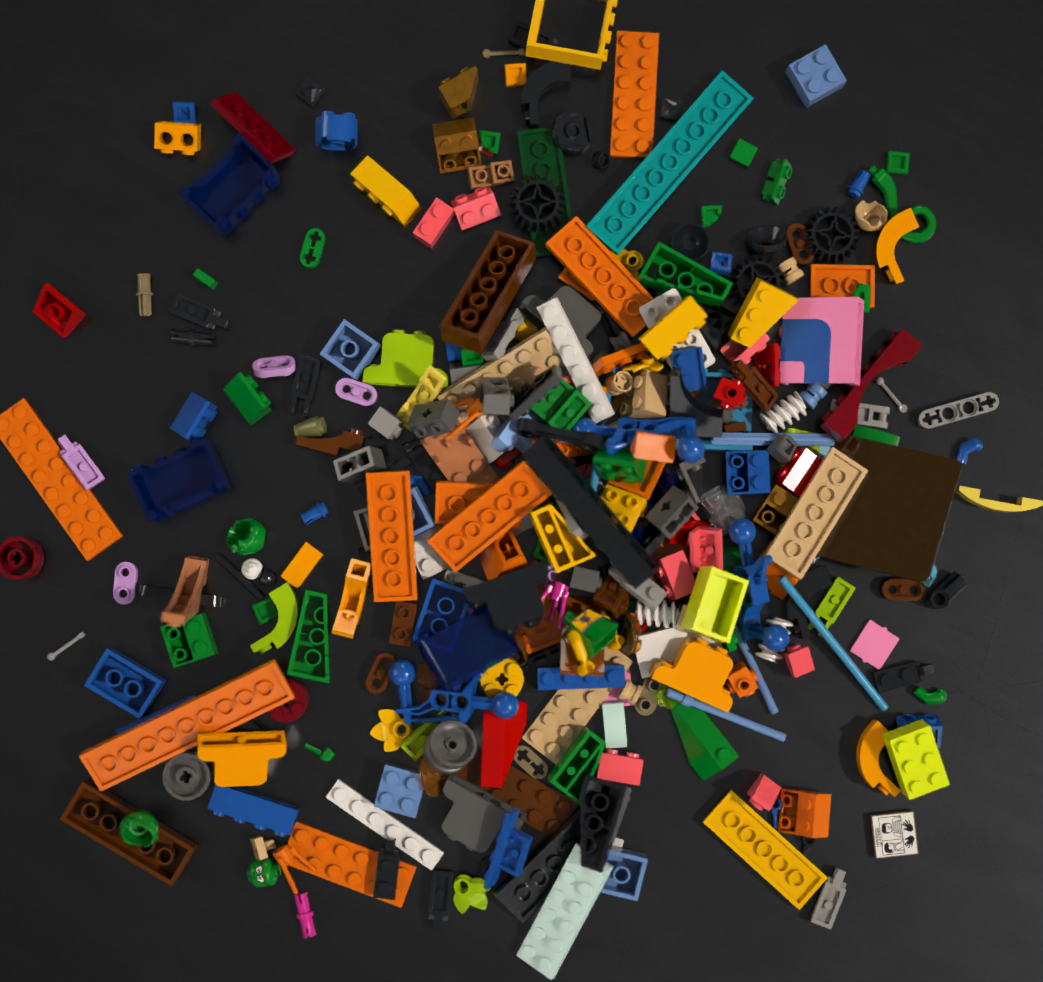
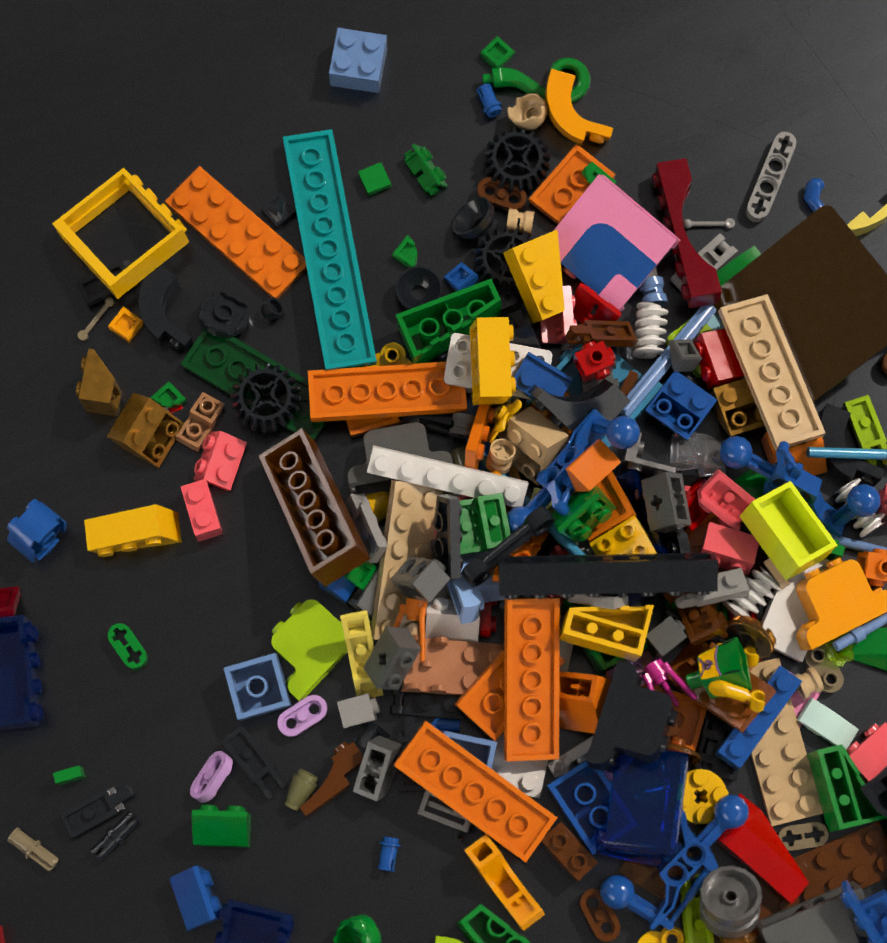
camera: 50 degrees left, 10 degrees down
light orange tile [281,542,324,589] -> none

